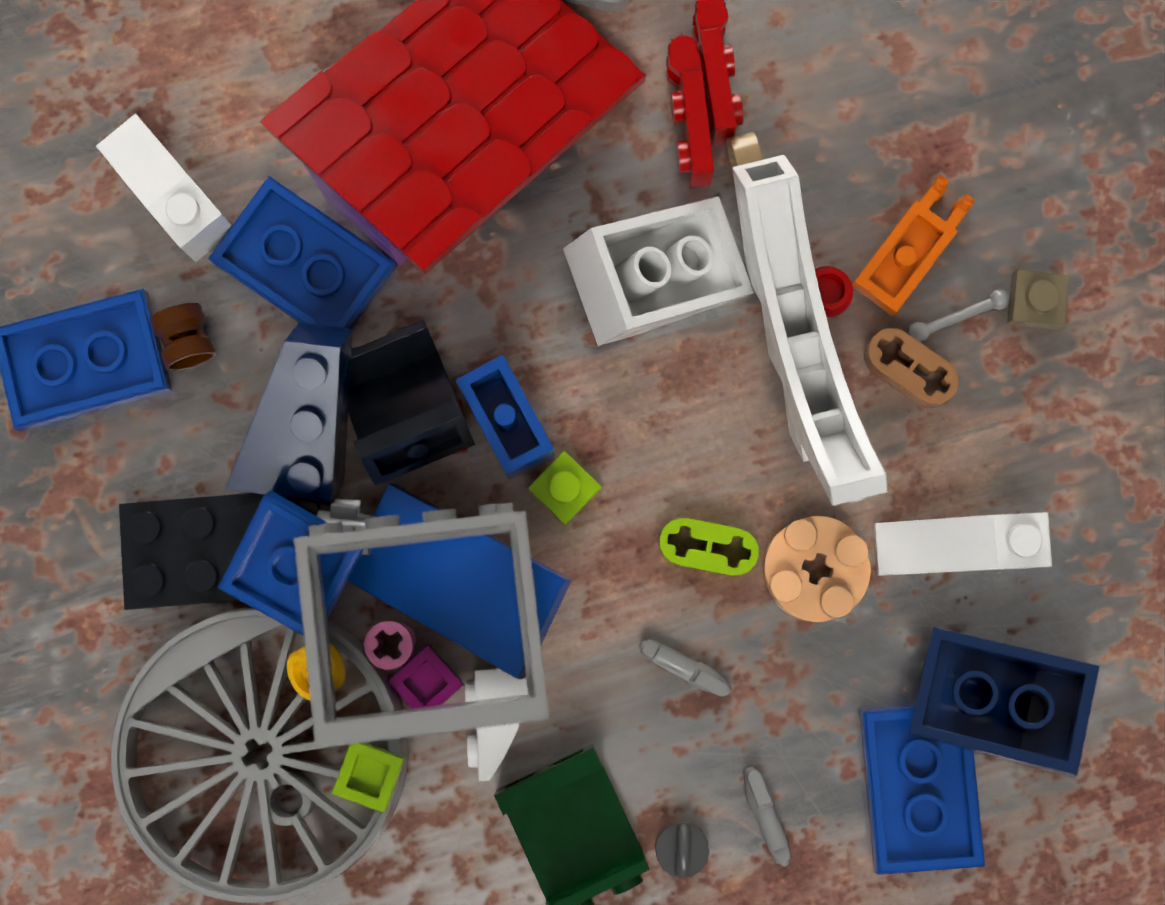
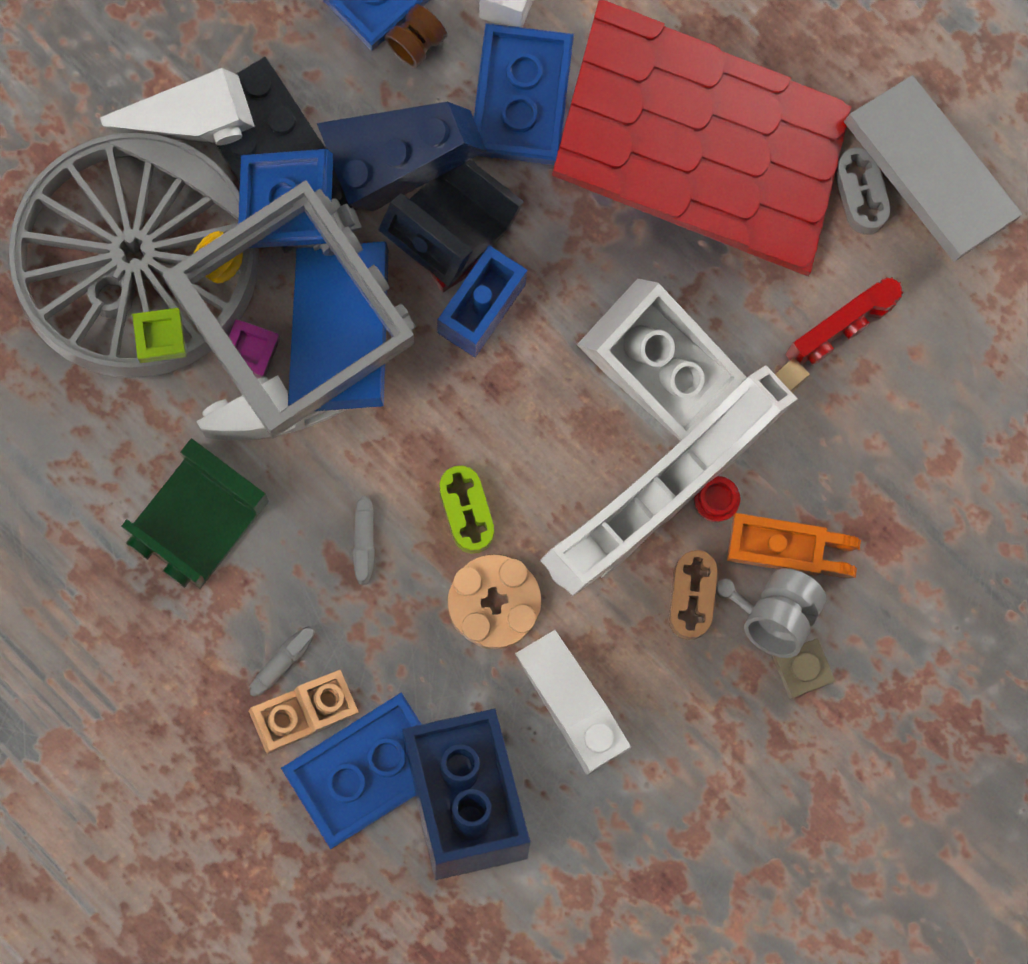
camera: 55 degrees right, 5 degrees down
bright pink bush [364,621,418,670] -> none
lime plate [528,451,602,526] -> none
dark grey tile [655,820,709,879] -> none
red hinge [666,34,714,189] -> none
none -> white slope [100,68,255,145]
none -> light nougat slope [249,669,359,754]
none -> light grey wheel [744,568,827,658]

